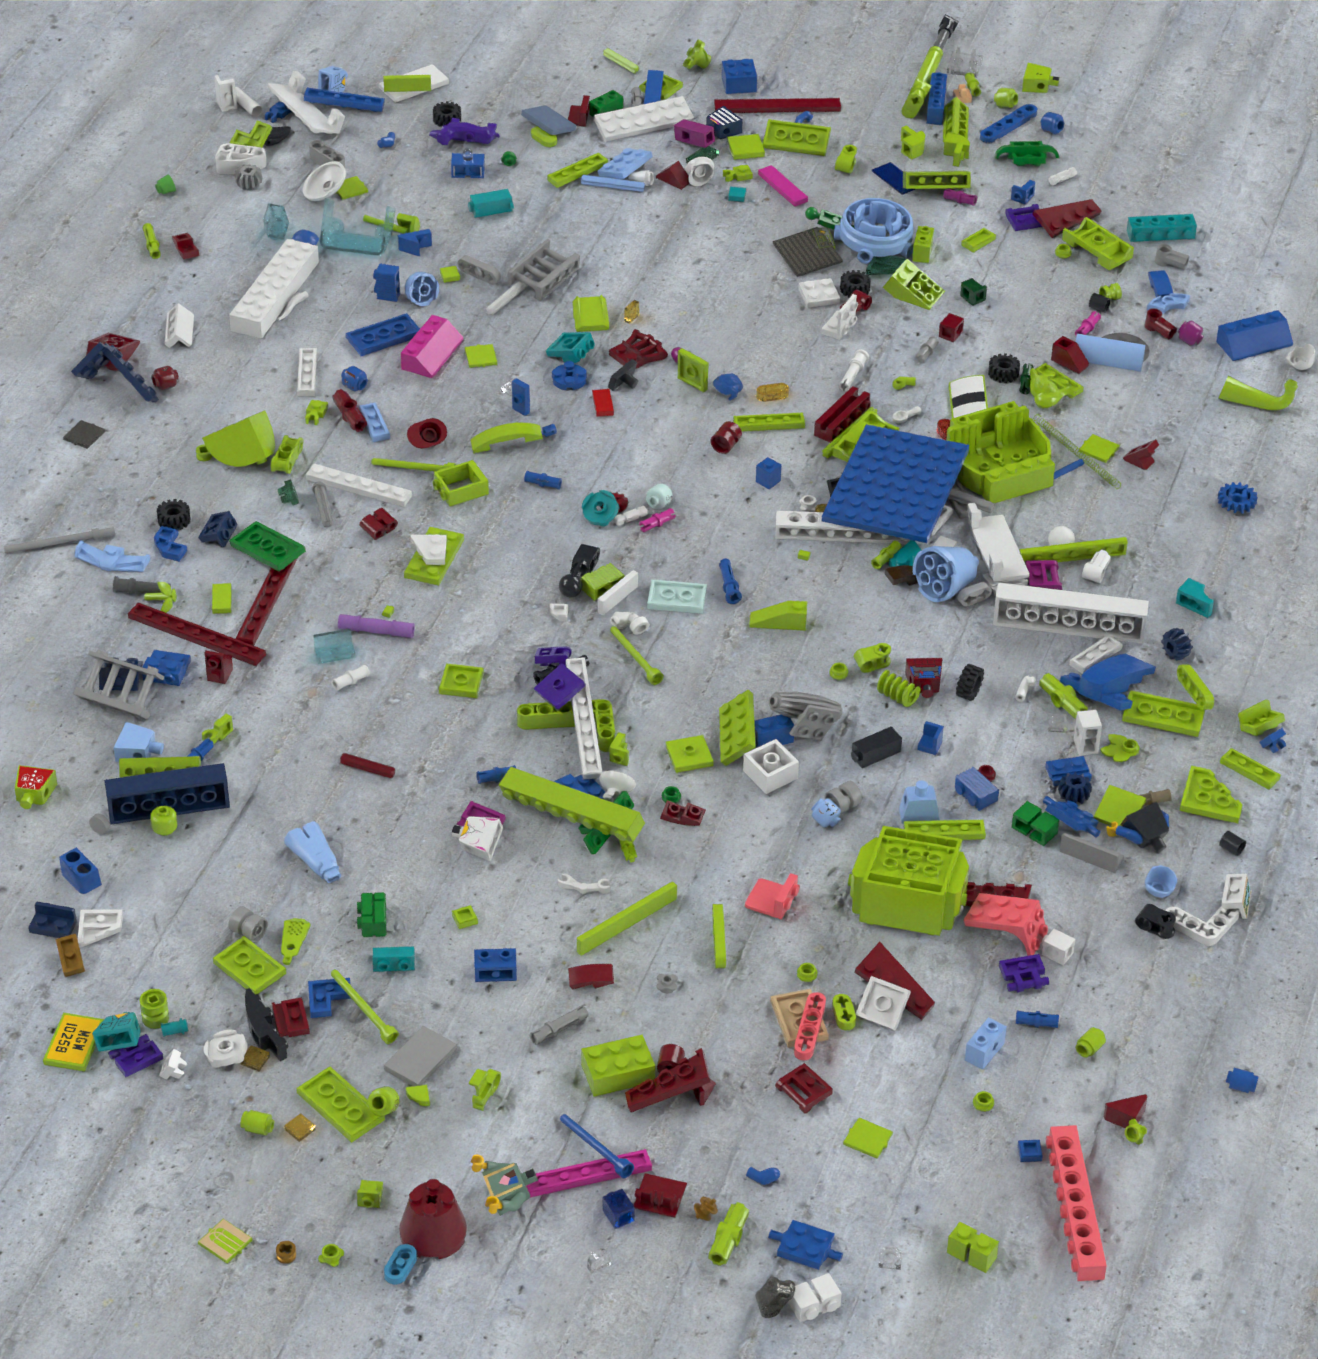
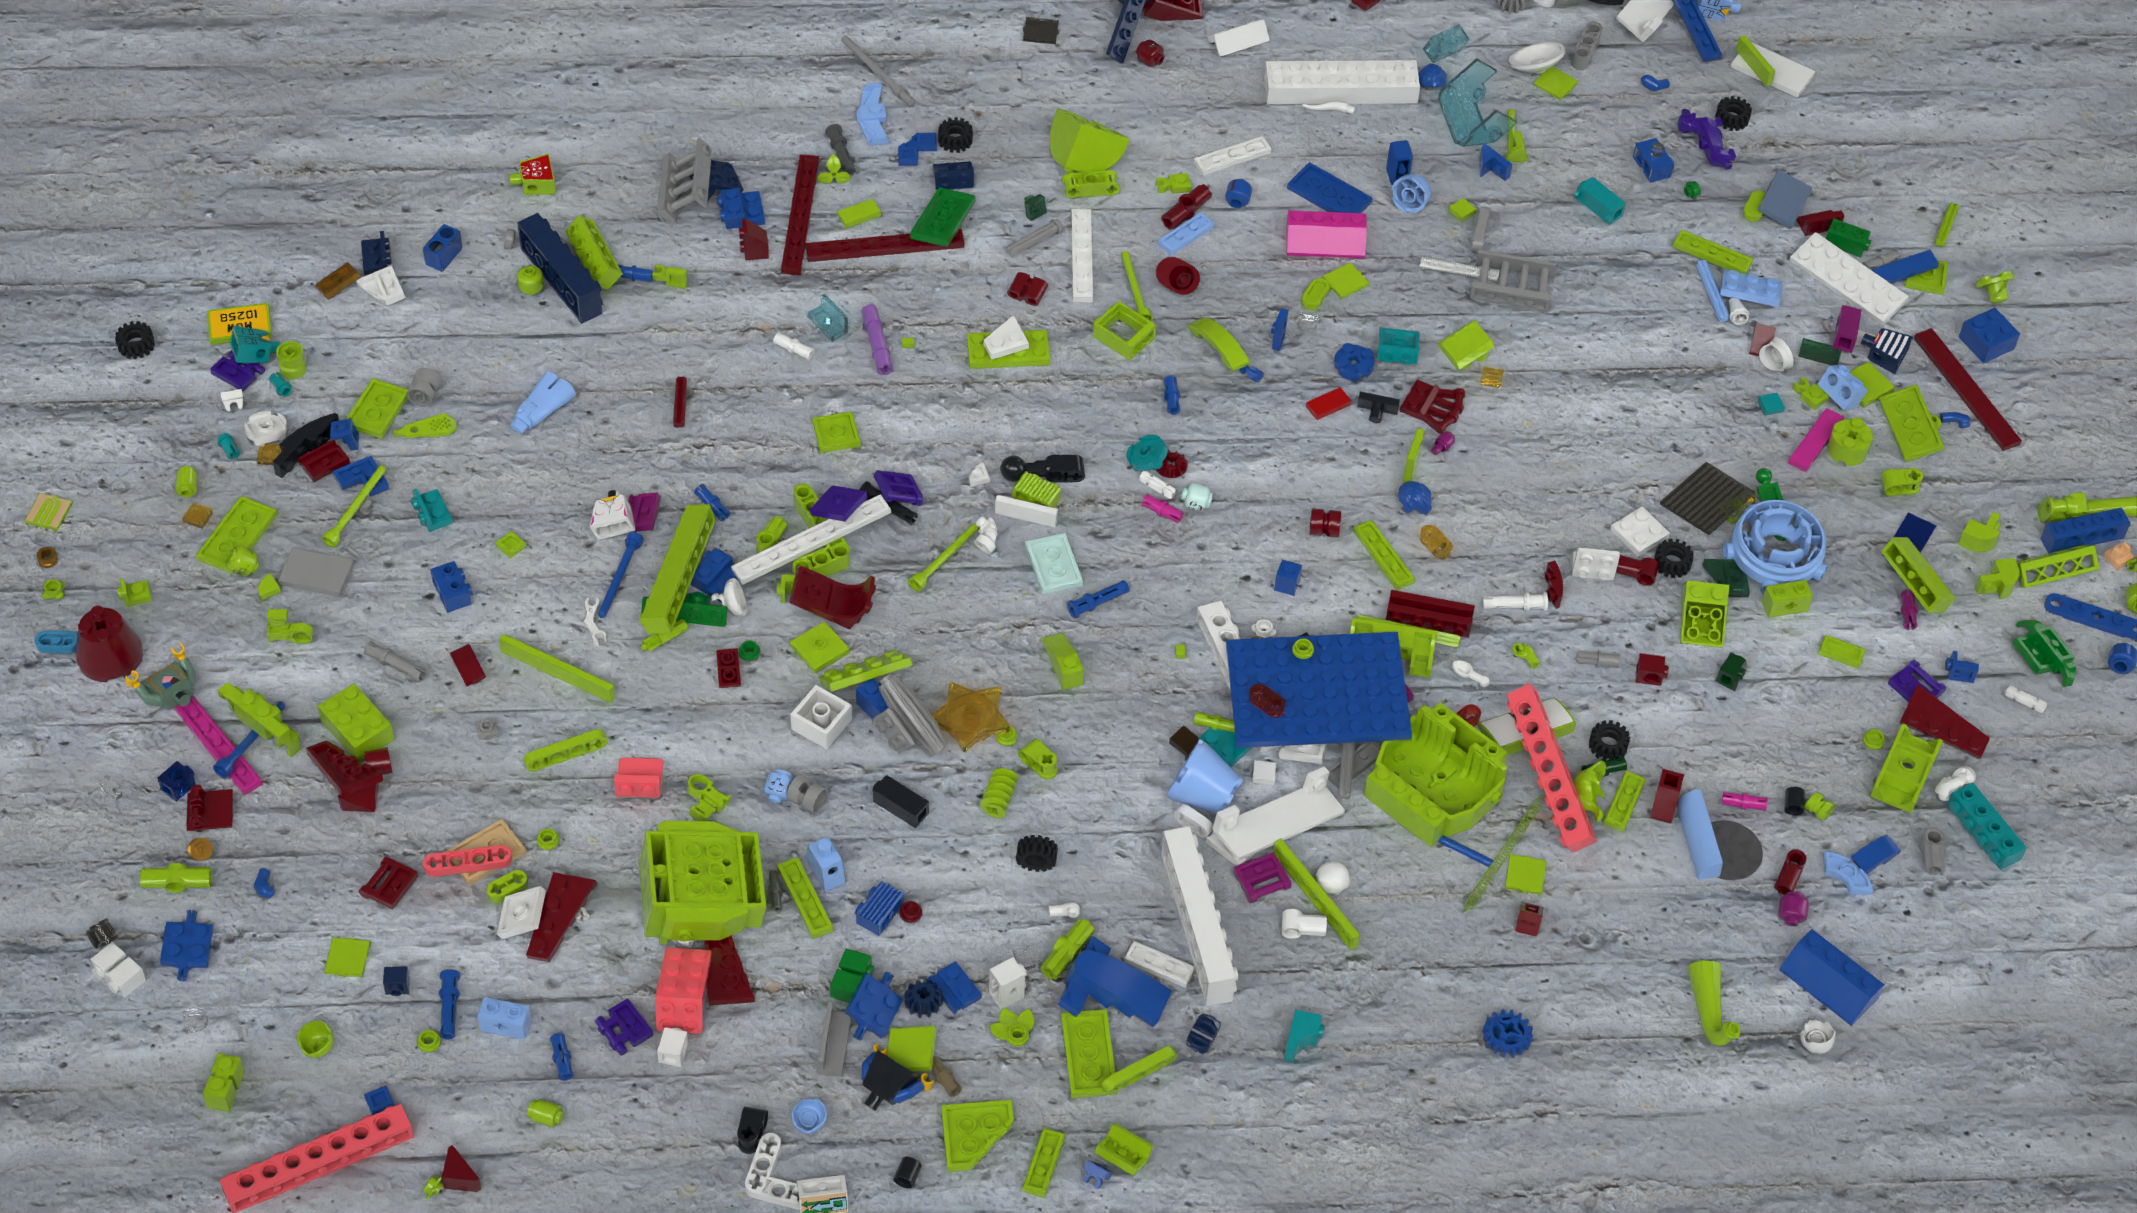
camera: 65 degrees right, 10 degrees up
light blue torso [114,722,164,762] -> none
green brick [357,892,387,937] -> none
dark red torso [905,658,943,698] -> none
blue panel [917,721,944,755] -> none
none -> black tyre [115,321,155,359]
none -> teal pin [217,433,240,460]
none -> lime bracket [218,682,301,757]
none -> lime hair [296,1020,334,1059]
none -> blue bracket [330,418,359,451]
none -> dark blue plate [383,966,410,996]
none -> blue pin [439,969,460,1040]
none -> blue piece [598,532,644,618]
none -> lime piece [687,774,731,821]
none -> lime piece [756,516,788,554]
none -> dark red bracket [789,565,876,630]
none -> clear yellow plate [932,682,1010,752]
none -> clear red beam [1249,684,1286,718]
none -> lime plate [1292,639,1314,659]
none -> lime tile [1301,278,1330,310]
none -> coral brick [1507,683,1598,853]
none -> dark red slope [1544,560,1563,609]
none -> light blue brick [1817,364,1868,410]
none -> lime brick [1827,417,1873,466]
none -> white arm [1935,766,1976,801]

